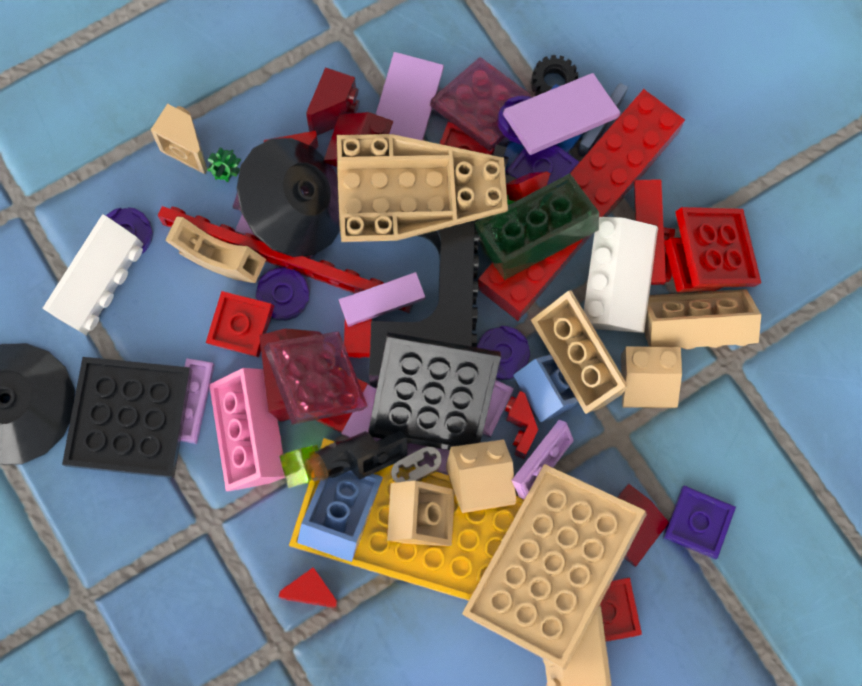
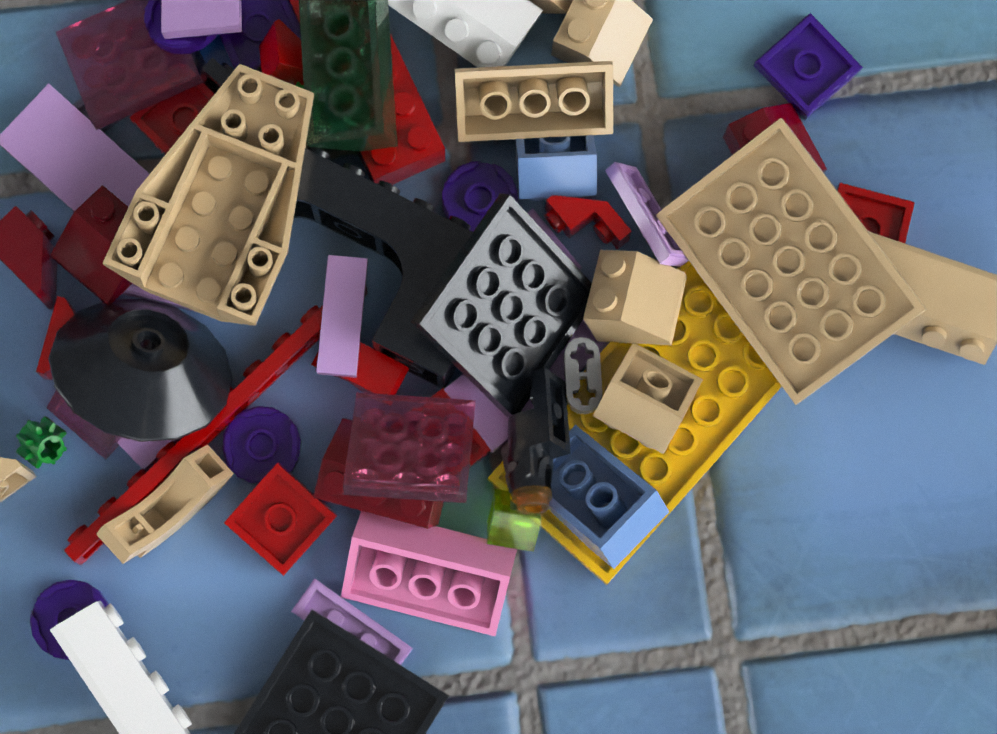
camera: 65 degrees left, 5 degrees up
red slope [279,567,338,608] -> none

